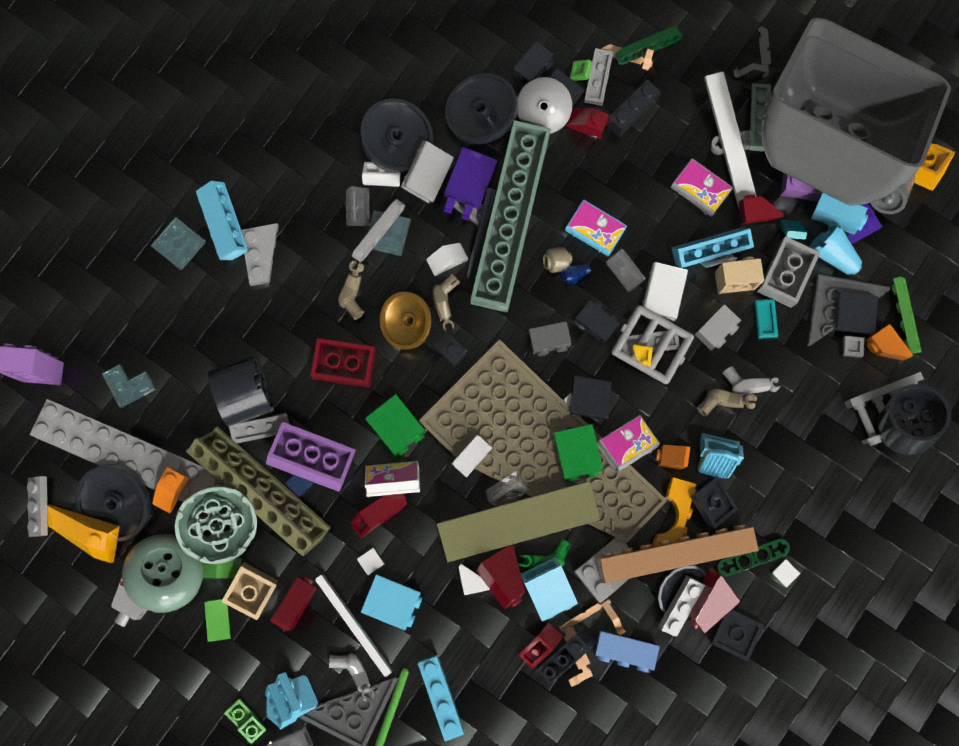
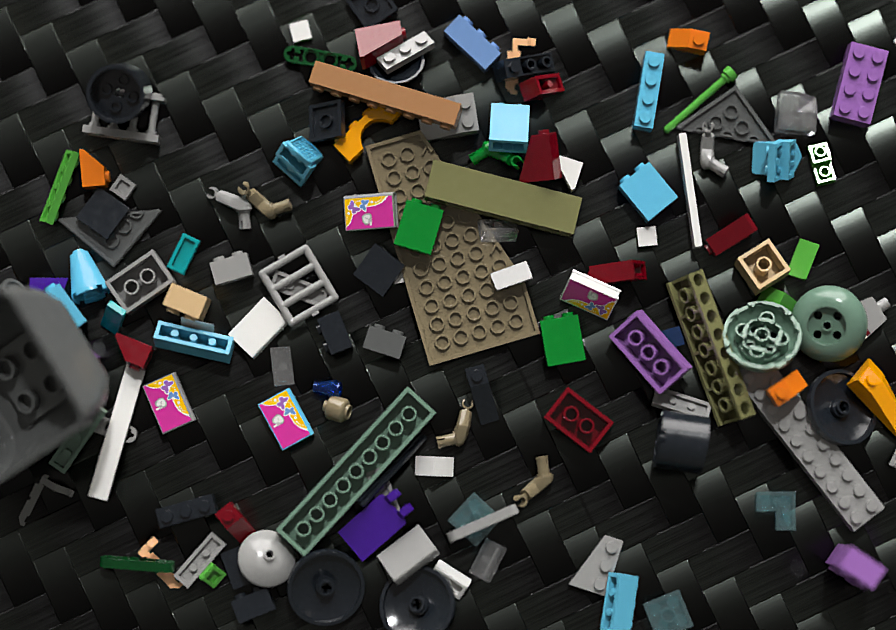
camera: 150 degrees left, 5 degrees up
pearl gold dish [380,292,431,349] -> none
light nougat piece [561,600,626,635] -> none
yellow tile [632,345,653,367] -> none
orange slope [656,445,690,470] -> none

